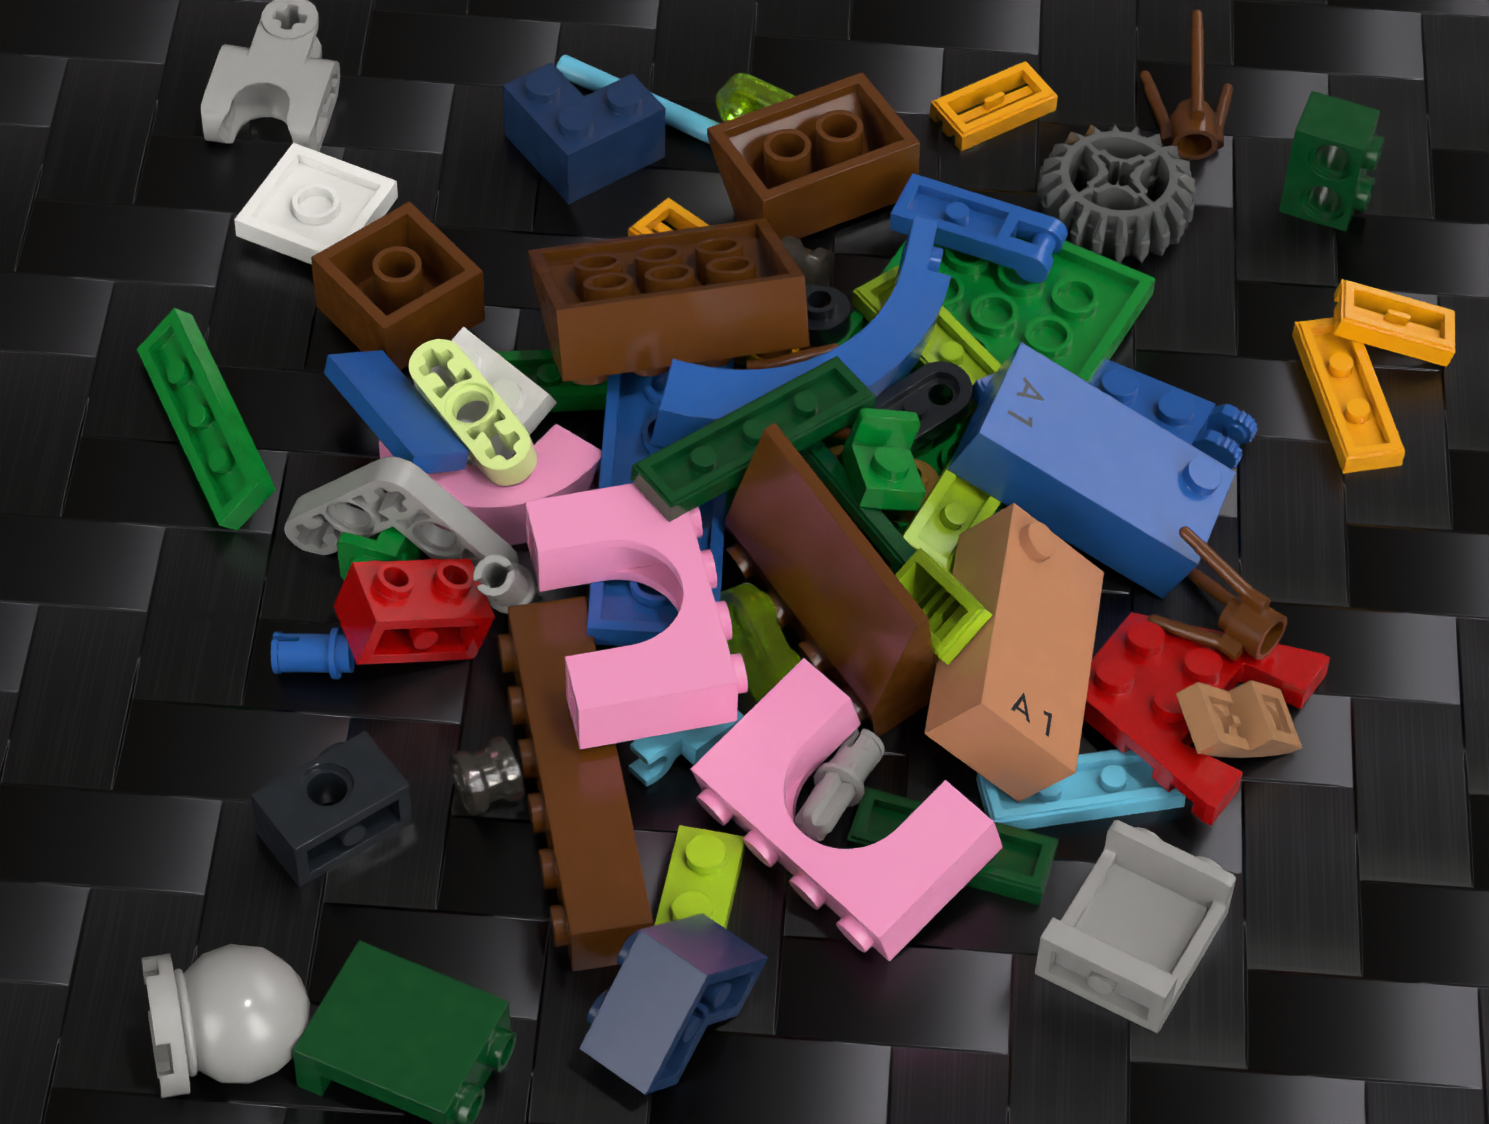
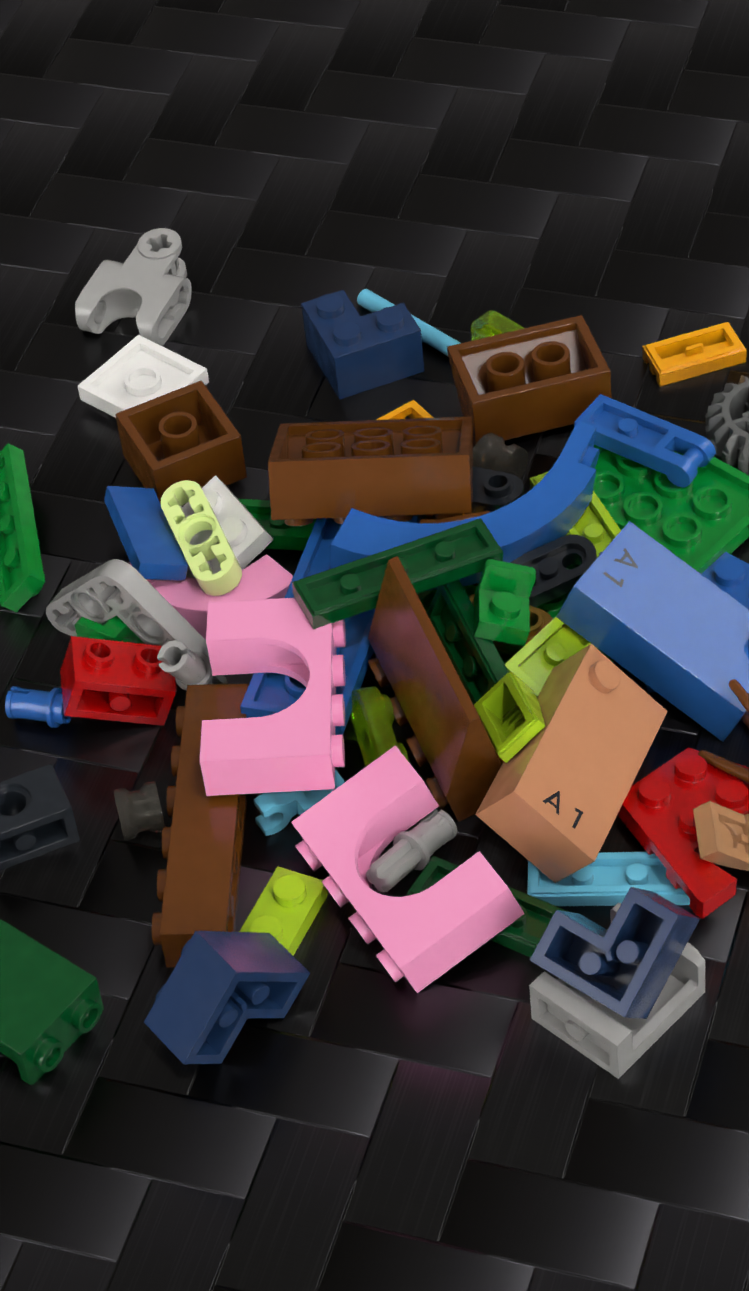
camera: 20 degrees right, 5 degrees down
none -> dark blue brick [530,887,700,1019]

